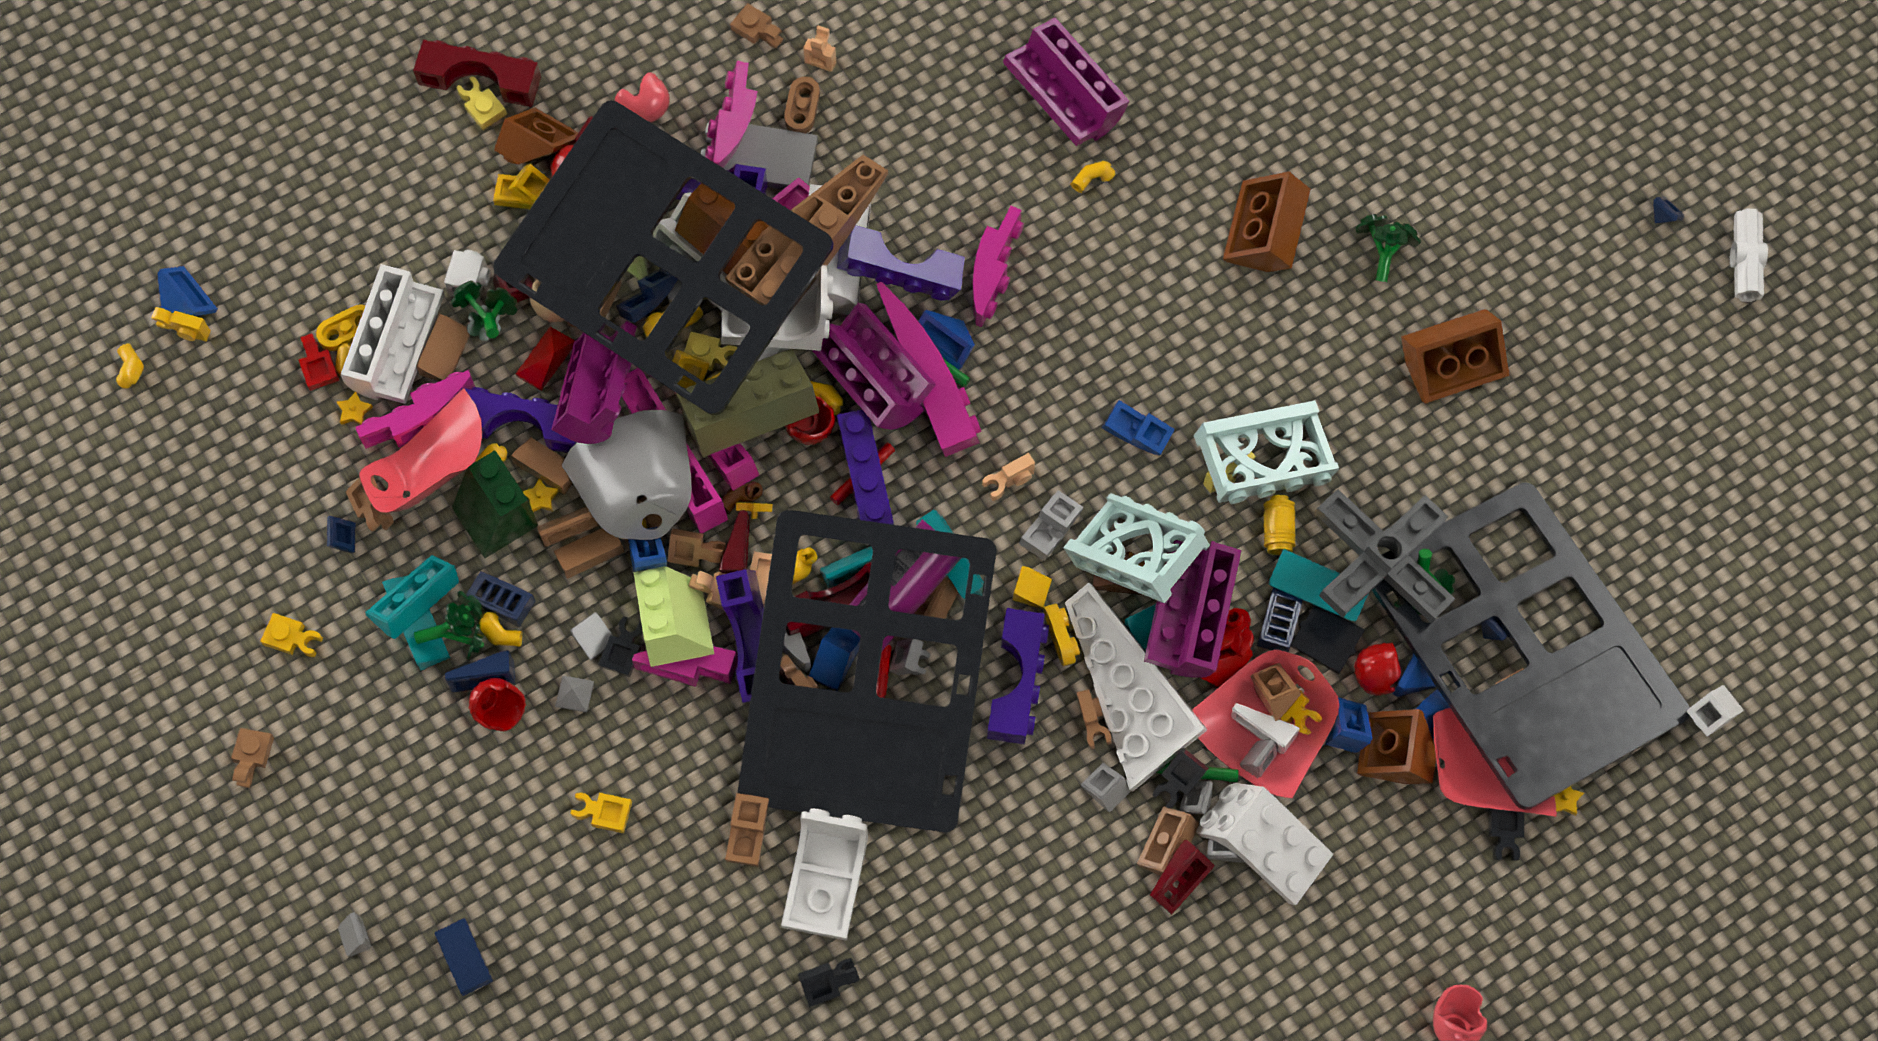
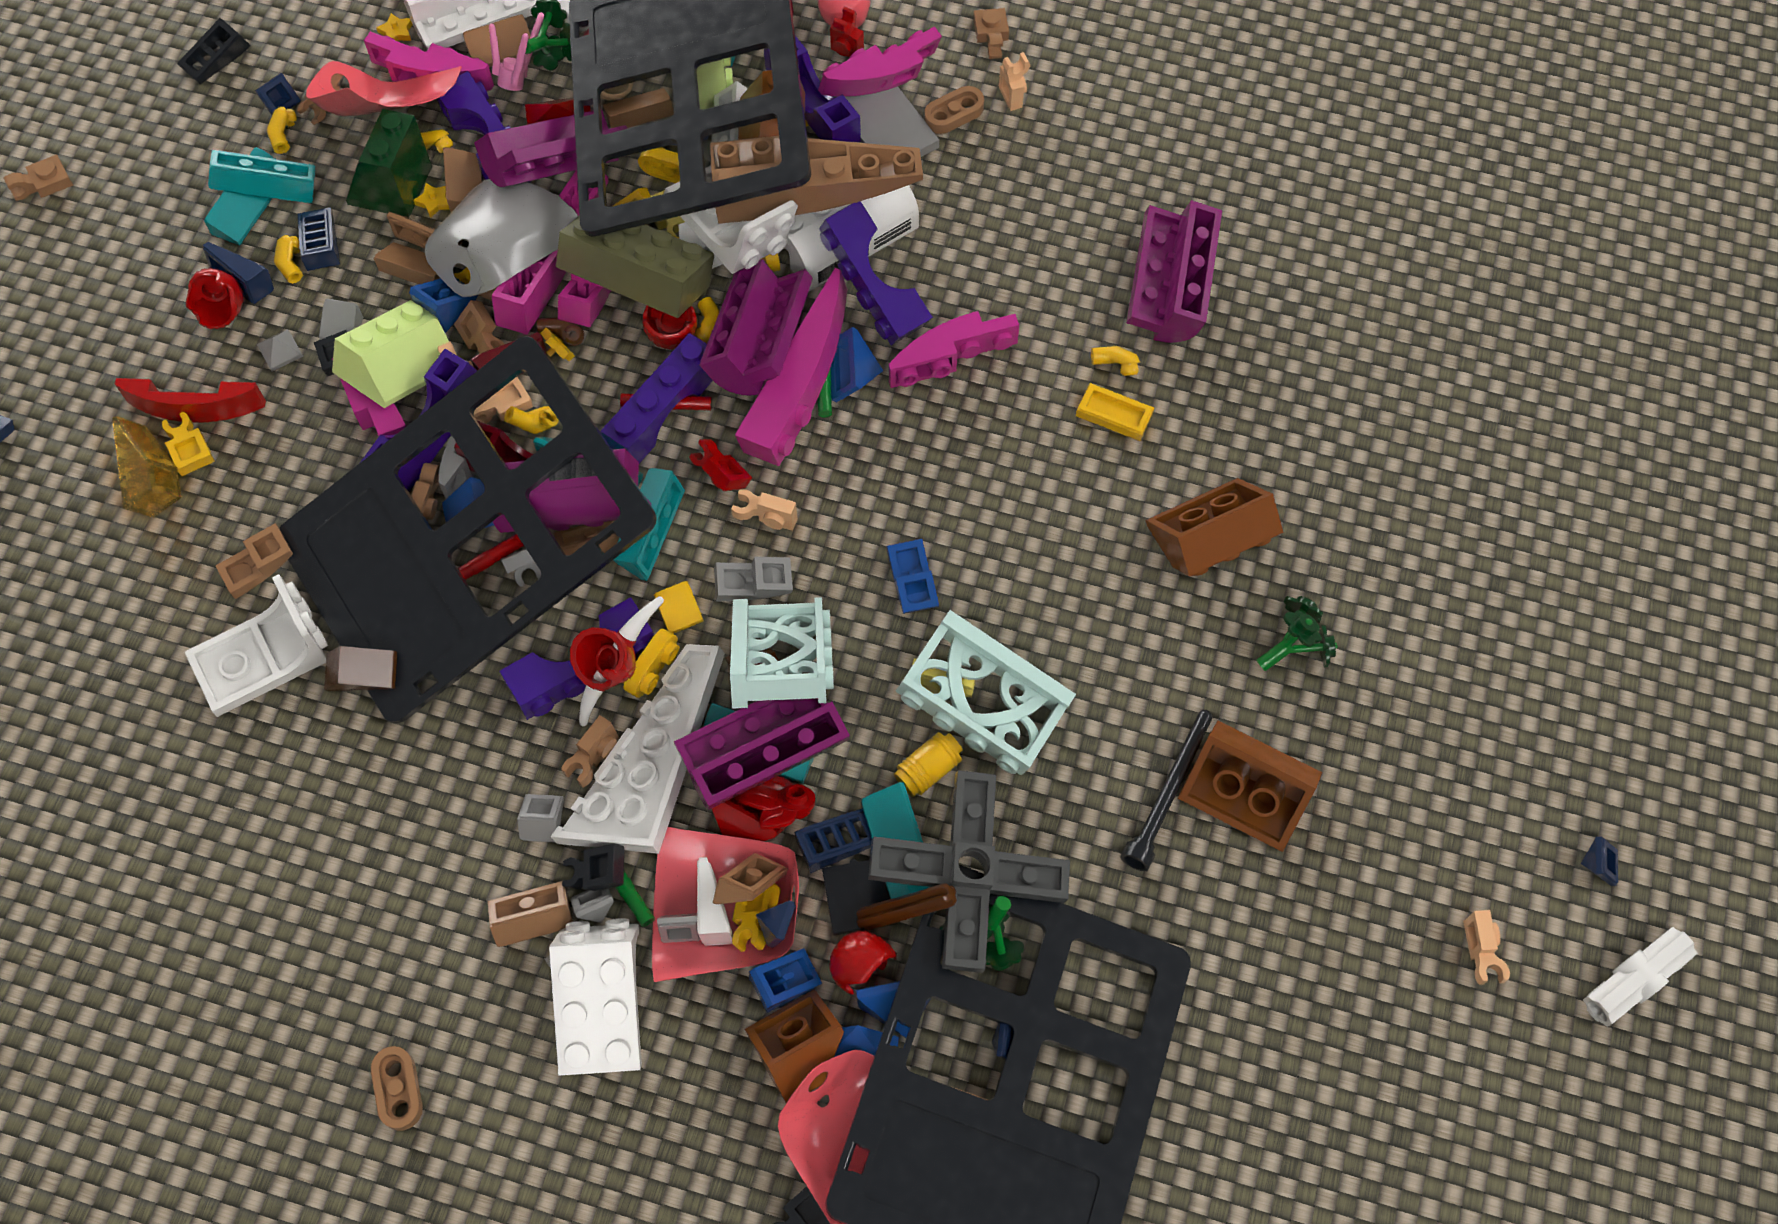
camera: 50 degrees right, 5 degrees down
yellow plate [260,613,323,657] -> none
dark green plant [414,591,484,660] -> none
black plate [797,958,860,1008] -> none
dark red slope [1150,839,1215,915] -> none
none -> clear yellow slope [112,416,181,518]
none -> red slope [115,378,266,423]
none -> black slope [177,18,251,85]
none -> yellow arm [266,107,297,154]
none -> slope [324,646,397,691]
none -> medium nougat plate [371,1046,423,1131]
none -> bright pink plant [489,12,544,91]
none -> red helmet [570,596,664,726]
none -> red plate [689,439,752,491]
none -> dark blue slope [756,900,796,948]
none -> red plate [830,6,864,57]
none -> reddish brown axle [856,883,957,930]
none -> yellow tile [1076,383,1154,441]
none -> black piece [1120,710,1212,871]
none -> light nougat plate [1463,910,1510,985]

